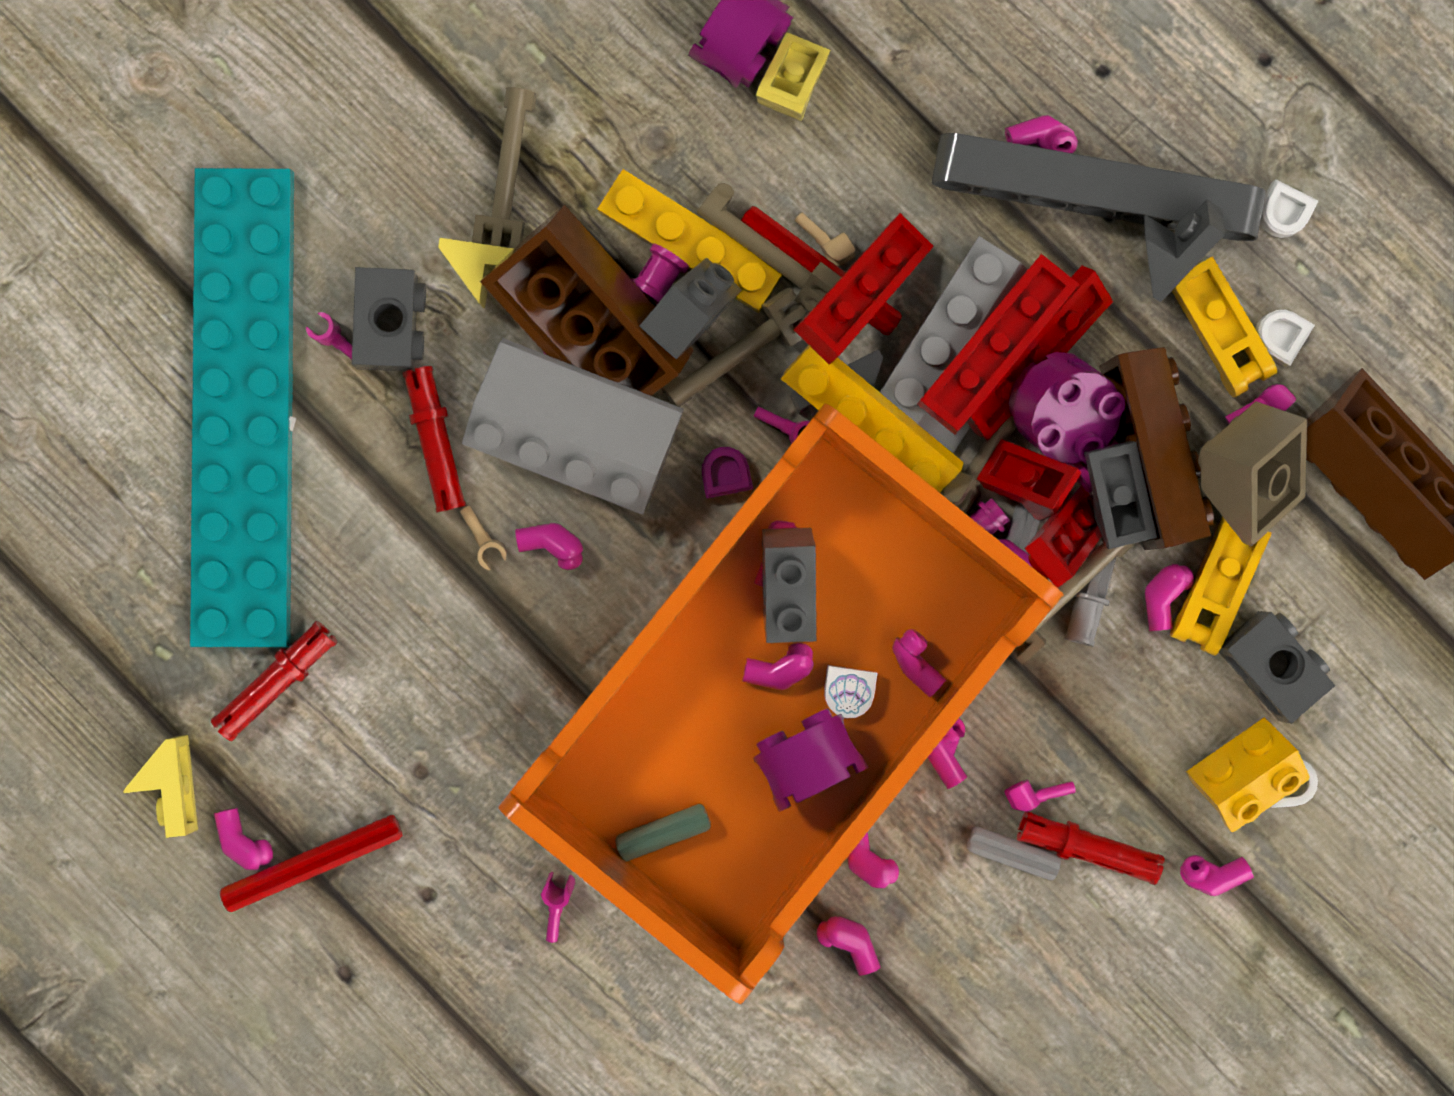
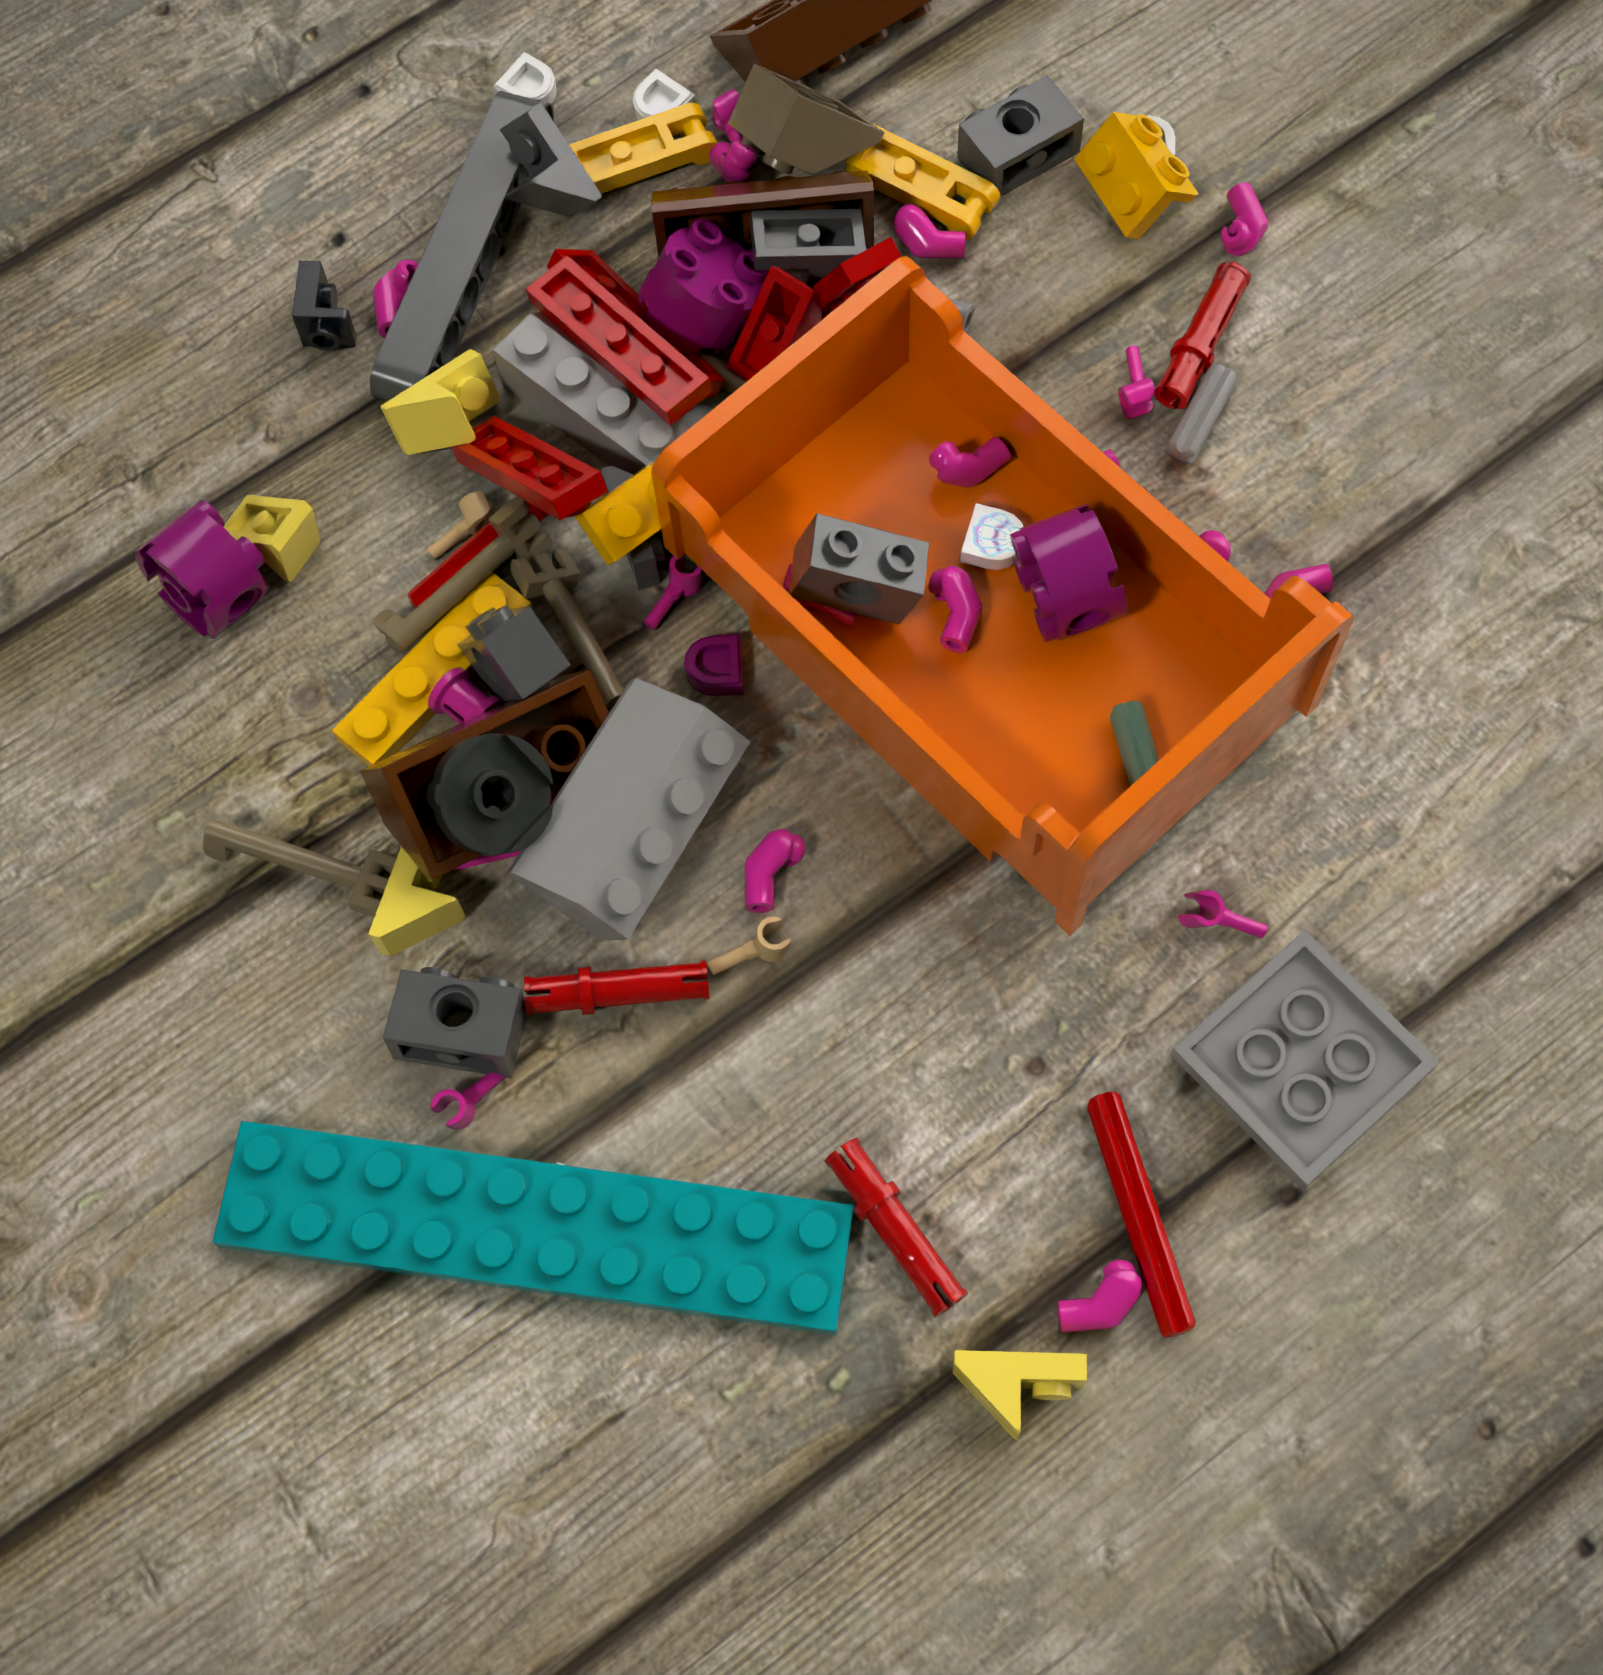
camera: 75 degrees left, 20 degrees down
none -> black bracket [292,260,357,351]
none -> light yellow slope [380,349,502,455]
none -> pearl dark grey plate [426,733,553,856]
none -> dark pink arm [709,140,757,183]
none -> light grey plate [1170,930,1440,1191]

